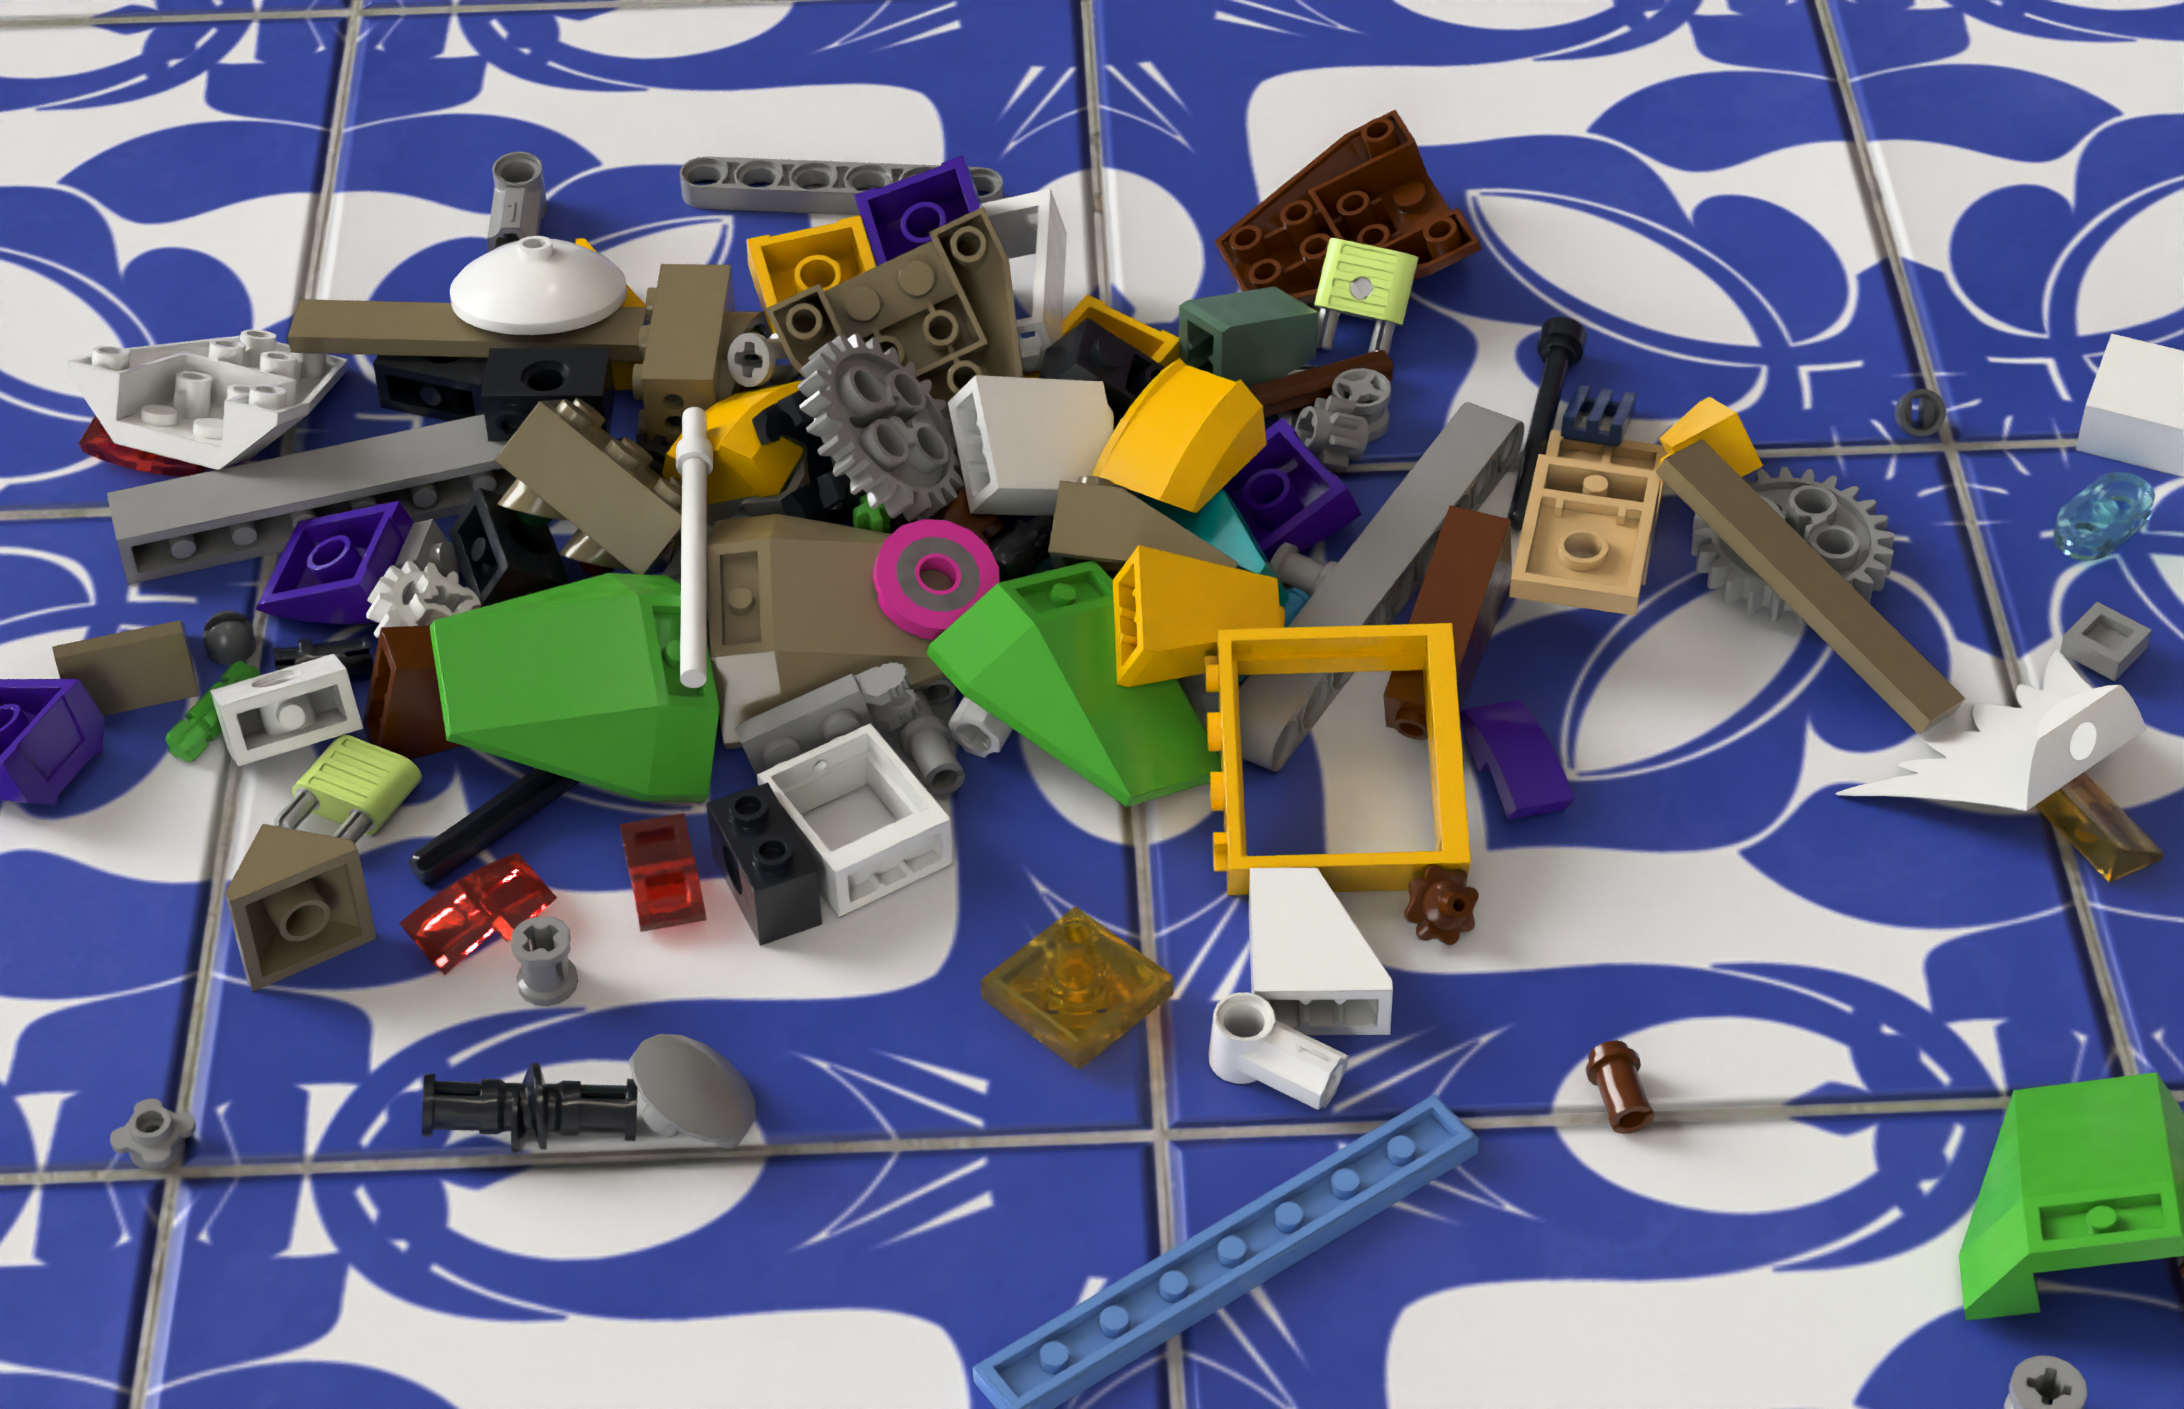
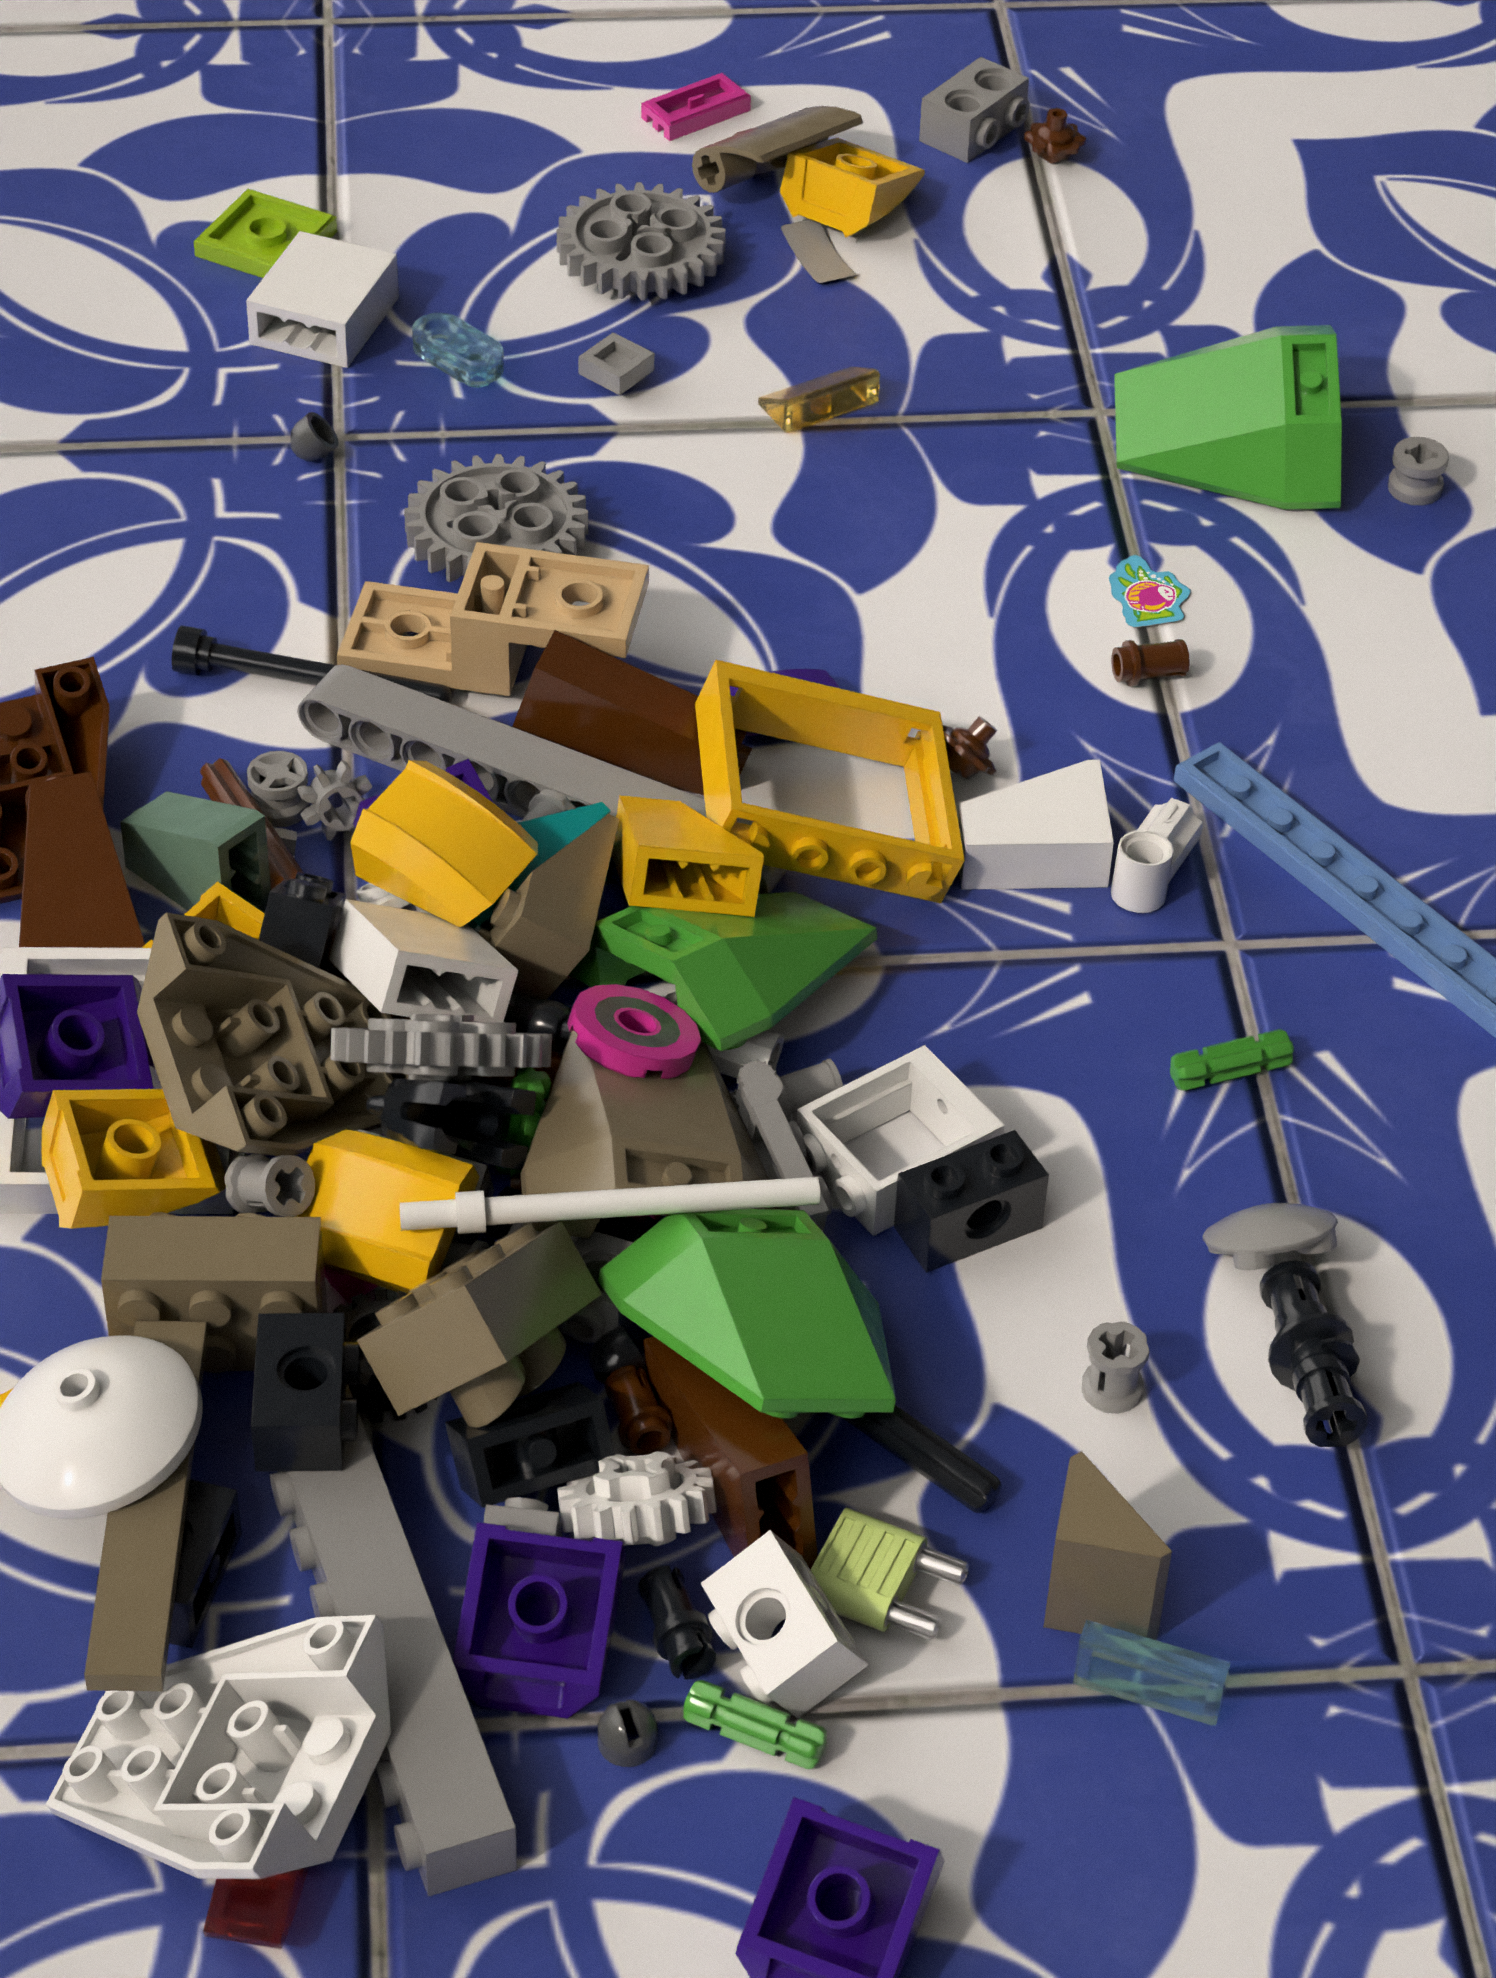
camera: 95 degrees left, 0 degrees up
dark tan slope [52,620,199,716] -> none
light grey plate [110,1098,196,1170] -> none
clear red slope [399,853,557,975] -> none
clear red slope [620,813,706,932] -> none
clear yellow plate [980,906,1173,1071] -> none
yellowish green piece [1314,238,1419,355] -> none
dark blue tile [1560,385,1637,447] -> none
dark tan tile [1656,439,1966,735] -> none
yellow slope [1659,397,1763,477] -> none
white piece [1835,648,2147,811] -> none
none -> reddish brown slope [19,771,145,948]
none -> clear light blue tile [1073,1620,1231,1726]
none -> sticker [1109,555,1190,628]
none -> bright green axle [1169,1029,1294,1091]

